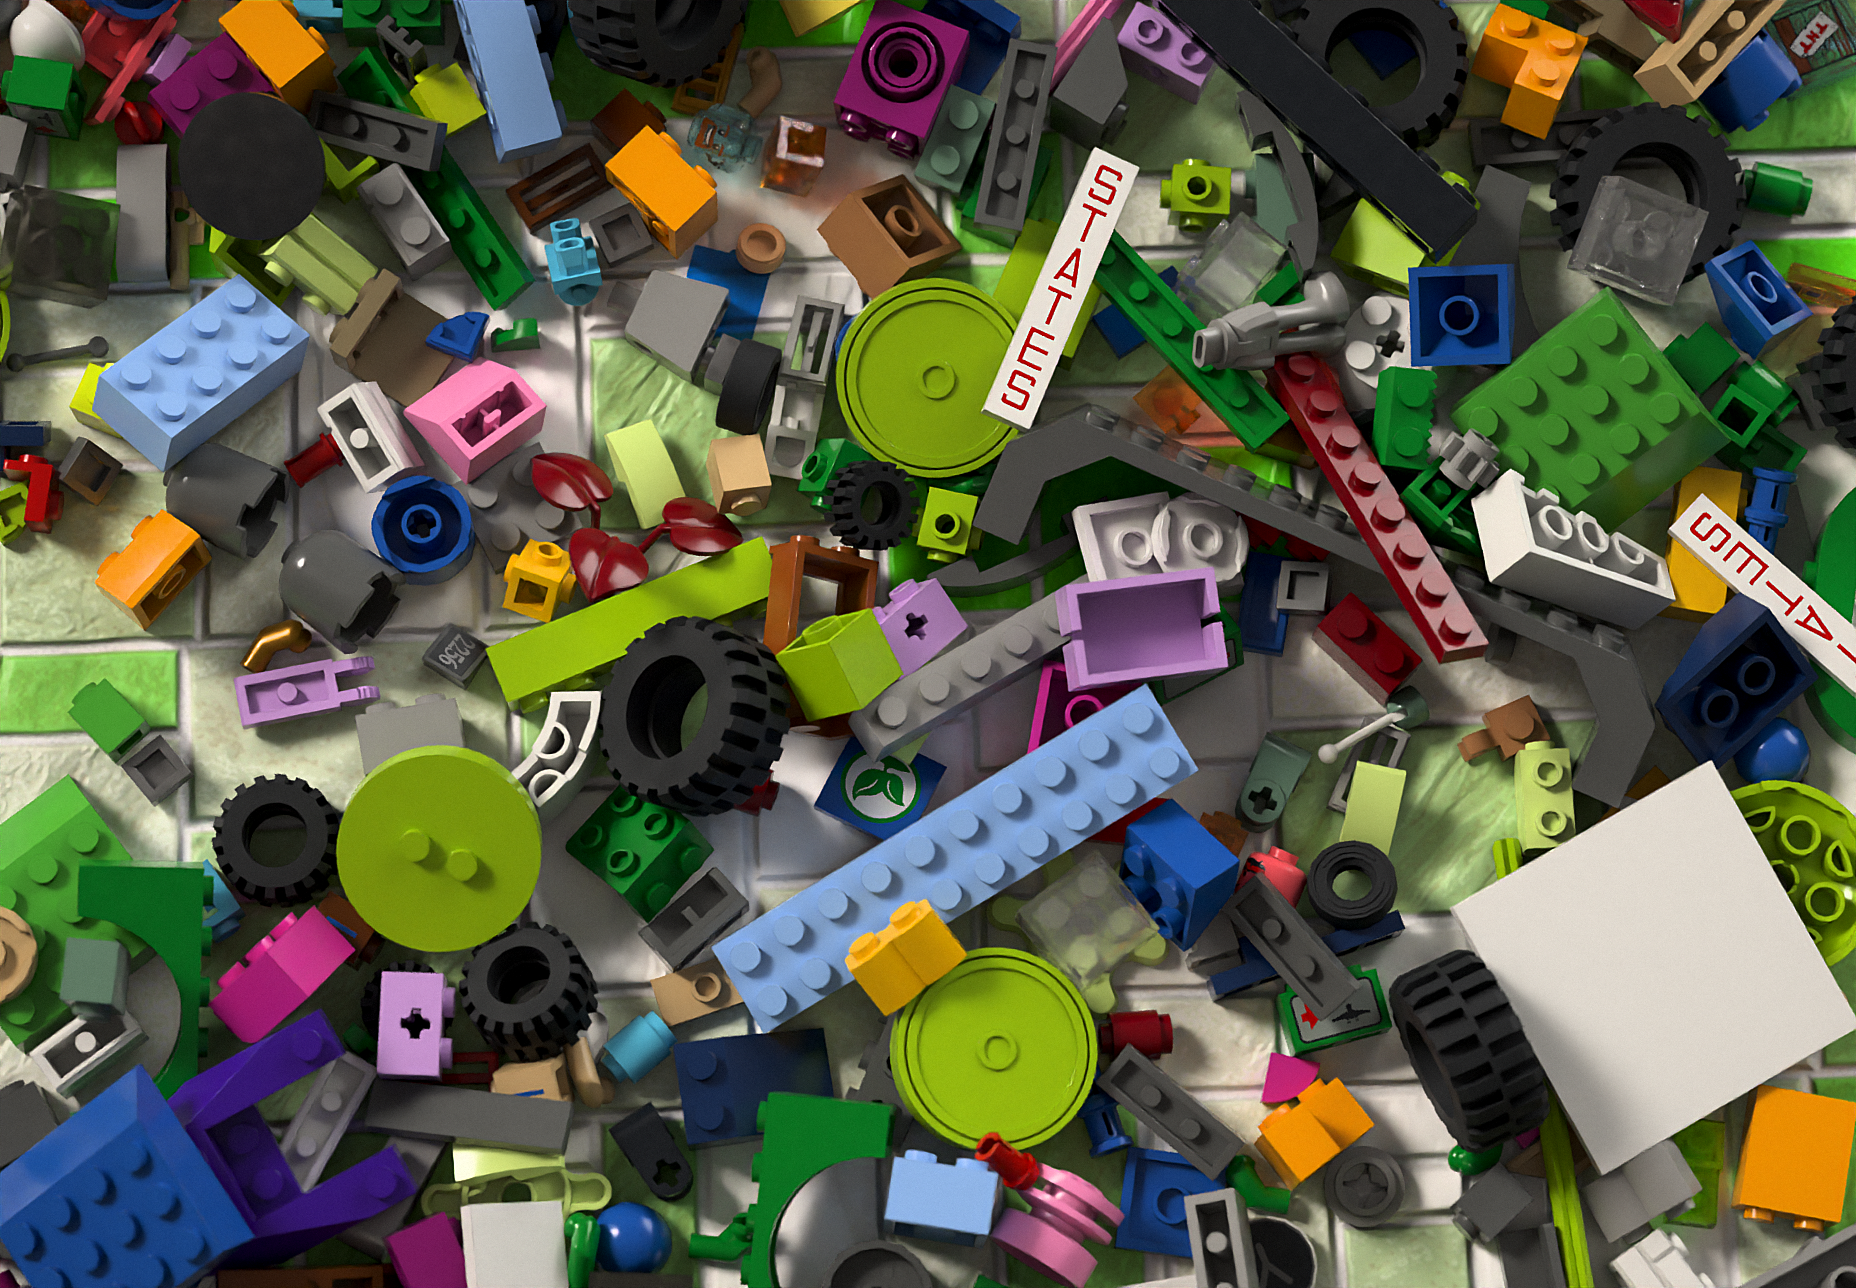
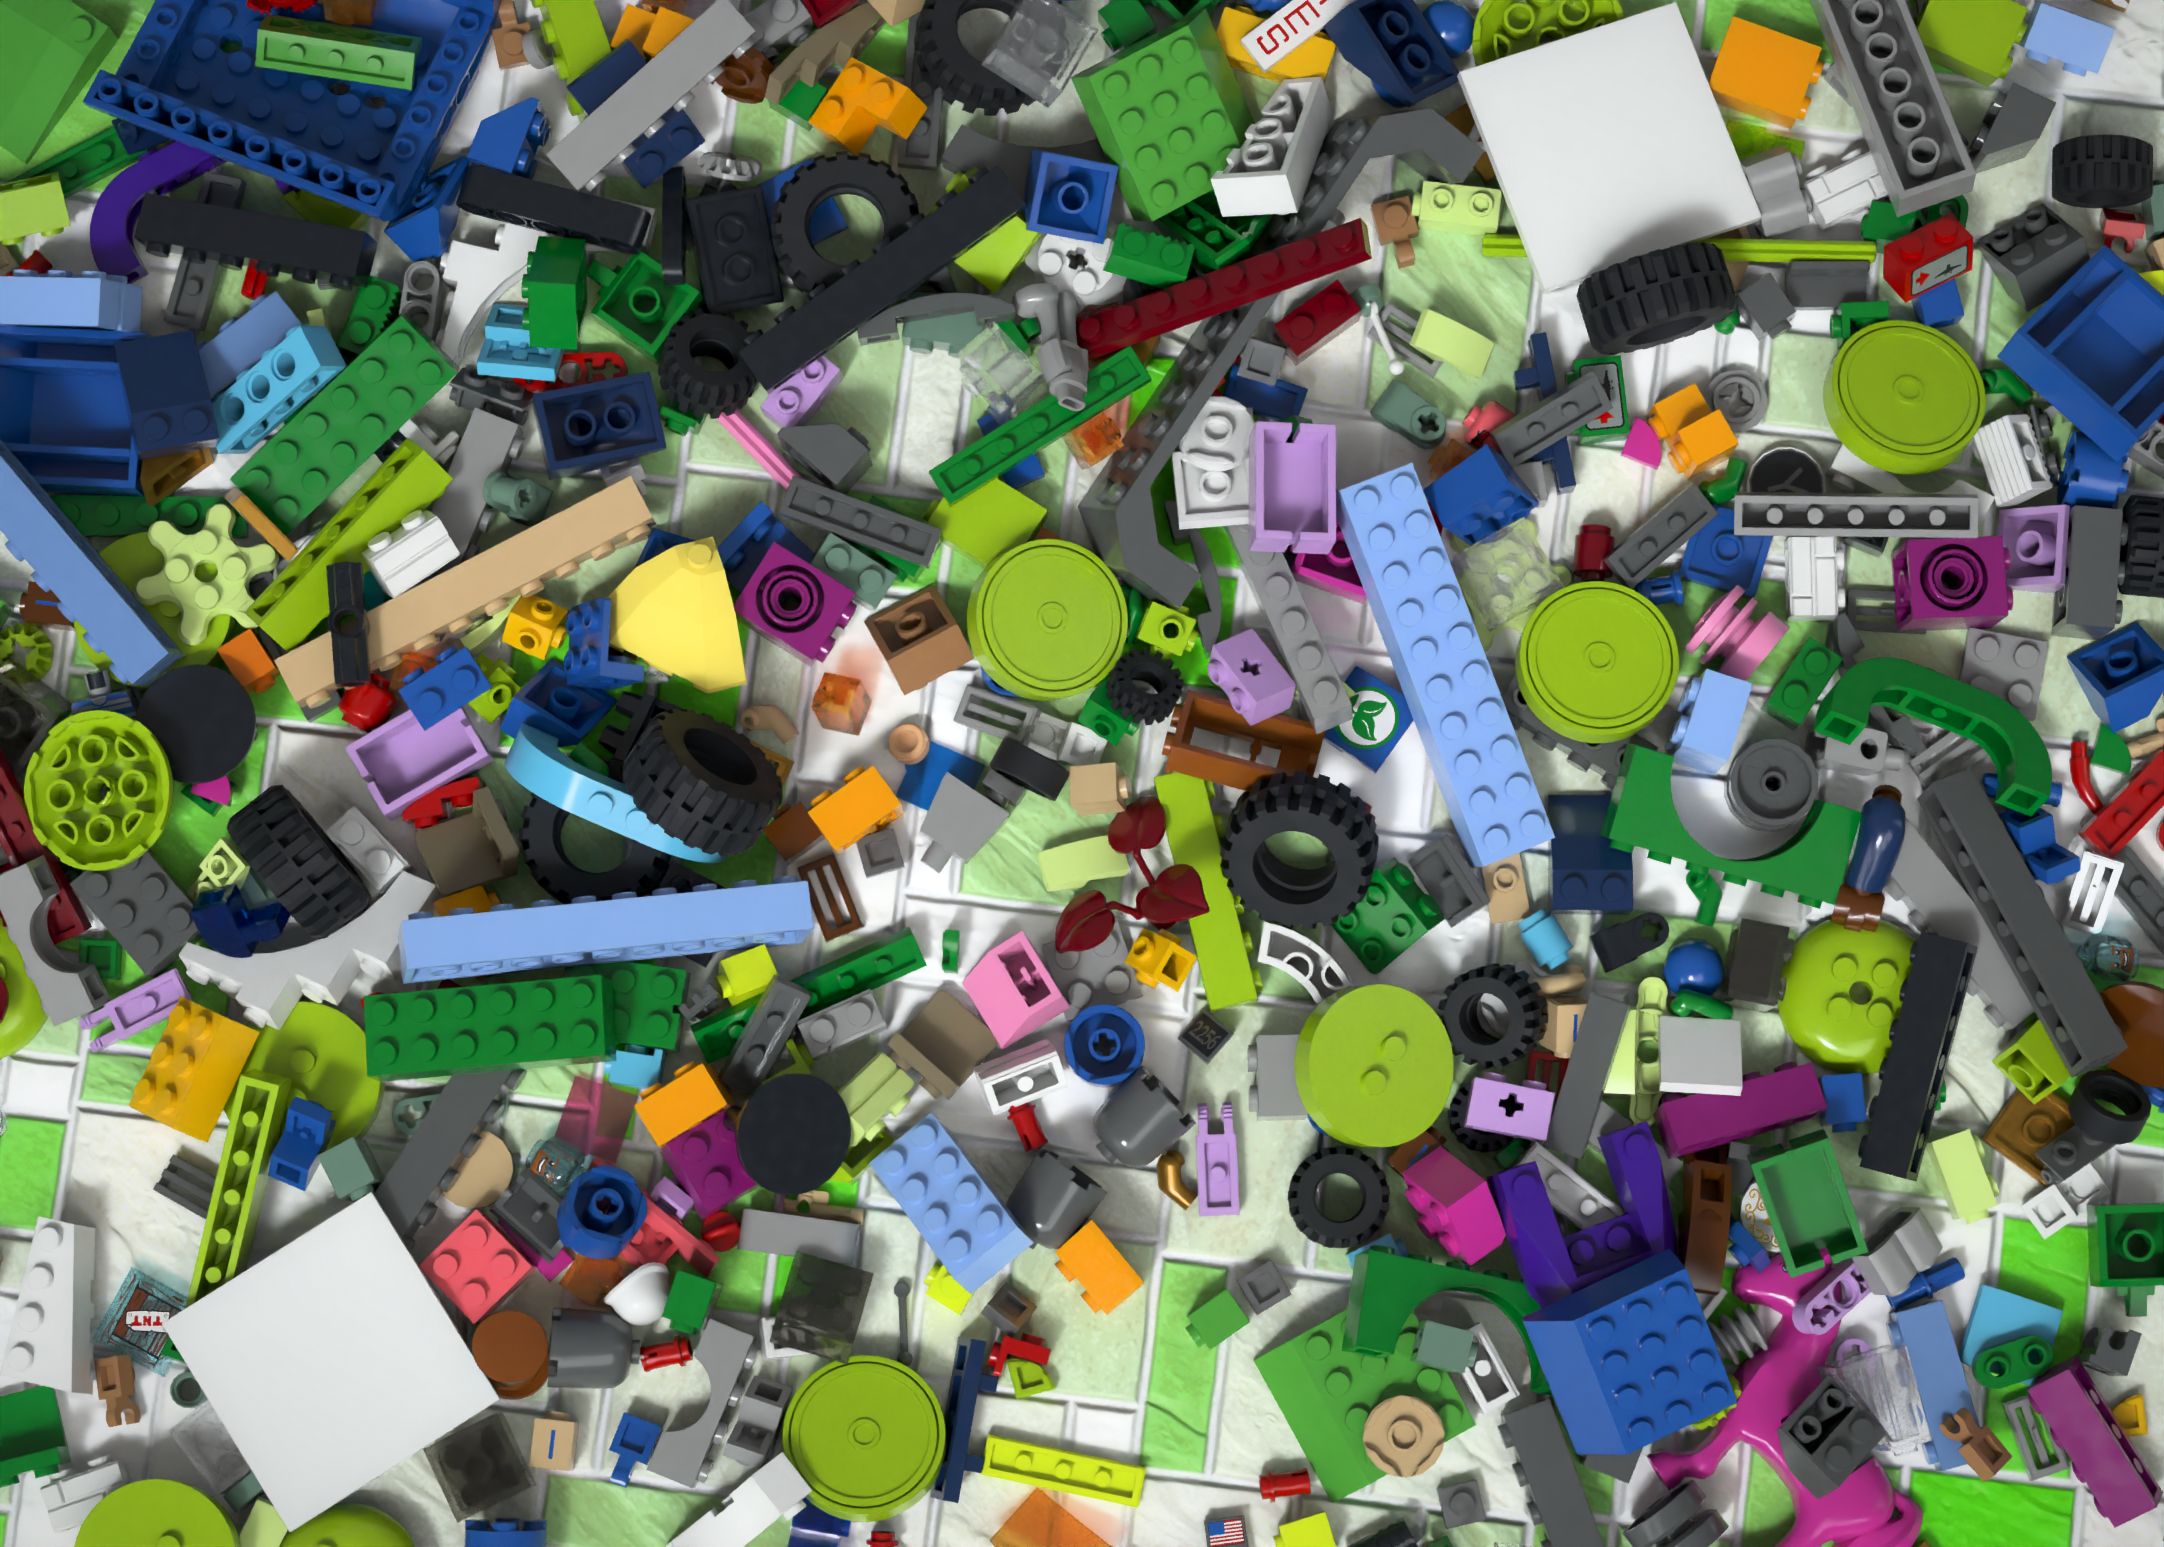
camera: 70 degrees left, 5 degrees up
blue tile [425,312,491,363] -> none
medium azure hips [544,218,603,306] -> none
clear light blue head [687,103,763,174] -> none
lime head [775,608,904,722] -> none
yellow brick [844,899,967,1016] -> none
red pin [975,1132,1039,1191] -> none
white tile [981,147,1139,433] -> none
lime brick [1159,159,1232,233] -> none
black tyre [1306,840,1398,930] -> none
light grey gear [1439,428,1500,491] -> none

